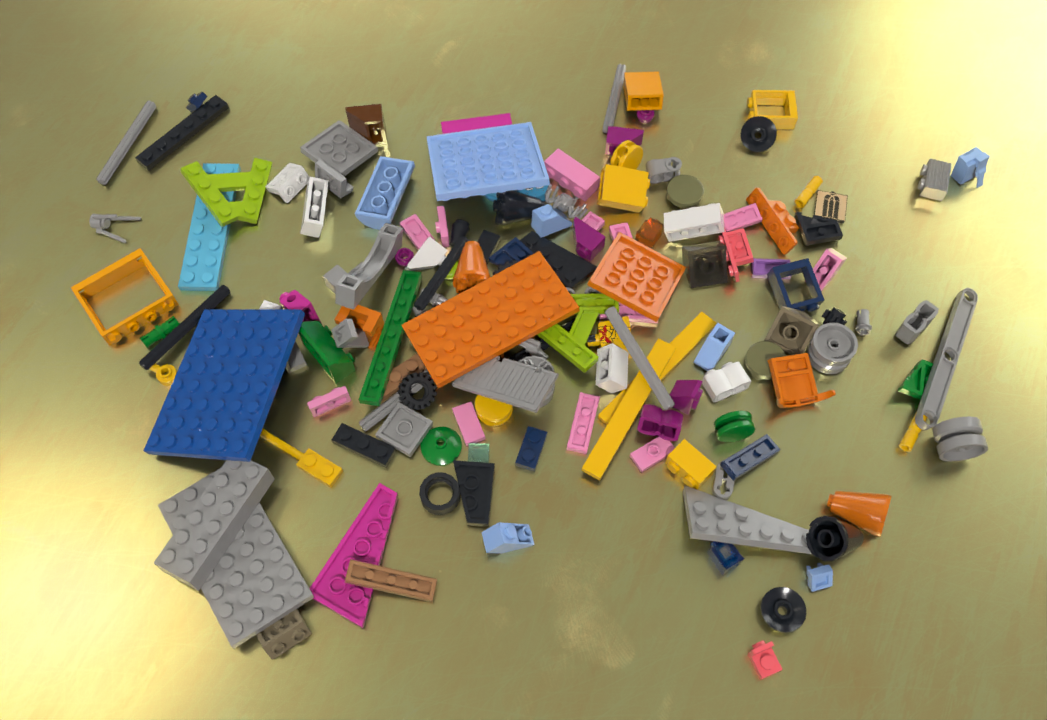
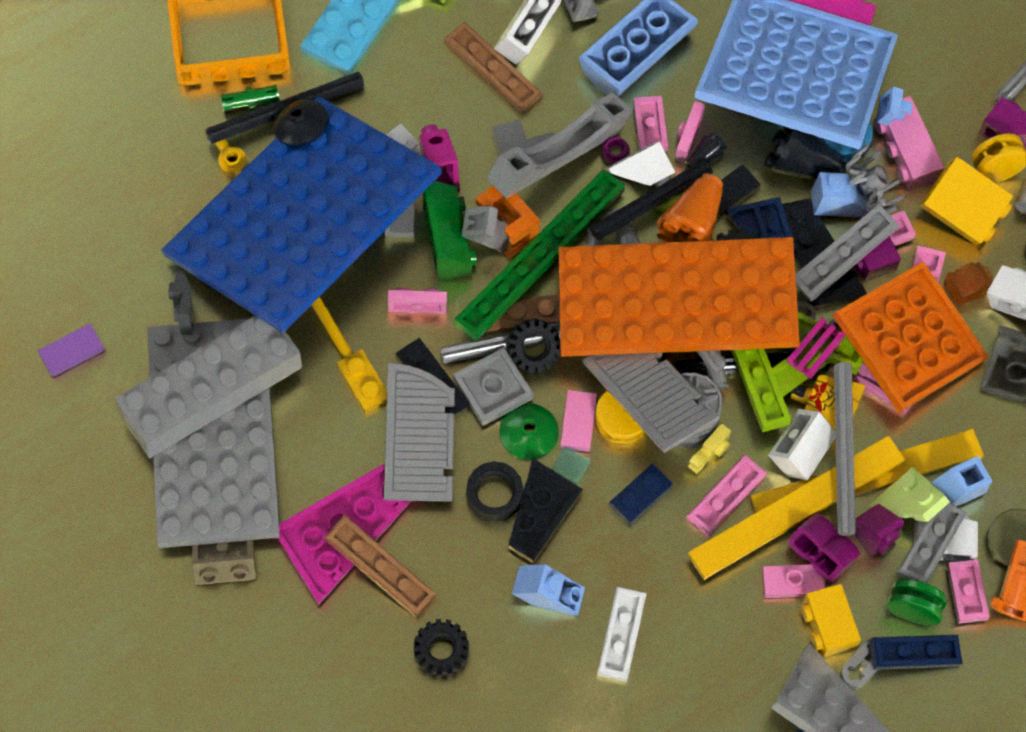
camera: 25 degrees right, 5 degrees up
none -> medium lavender tile [38,323,105,378]
none -> dark grey slope [168,271,194,335]
none -> black dish [272,99,328,146]
none -> light grey piece [384,363,455,502]
none -> black tyre [414,619,469,679]
none -> medium nougat tile [444,21,543,115]
none -> white tile [597,587,647,682]
none -> light yellow plate [688,424,731,474]
none -> dark pink tile [787,318,845,379]
none -> light grey plate [795,204,899,302]
none -> yellowish green wing [869,467,950,522]
none -> light blue tile [877,86,913,126]
none -> light grey tile [897,503,967,583]
none -> bright pink plate [947,559,990,624]

